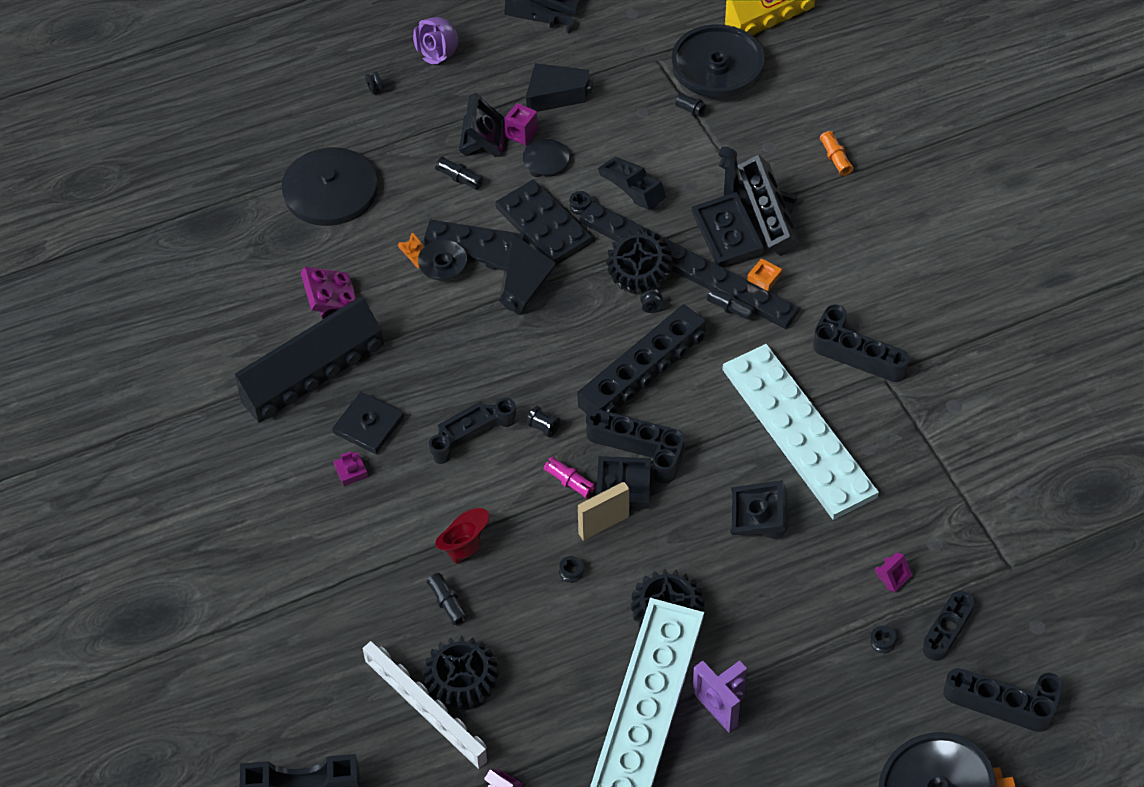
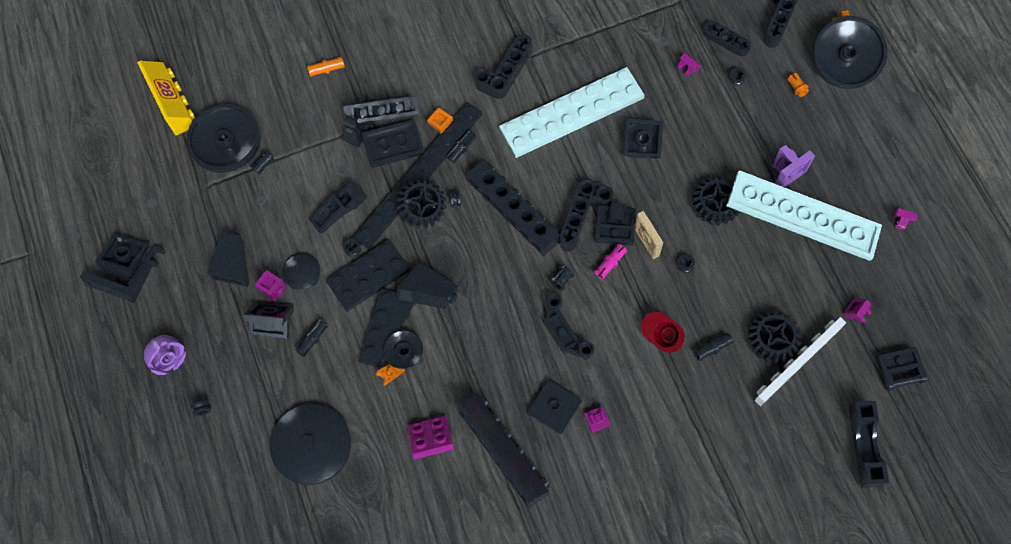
camera: 85 degrees left, 15 degrees up
none -> orange pin [787,73,809,97]

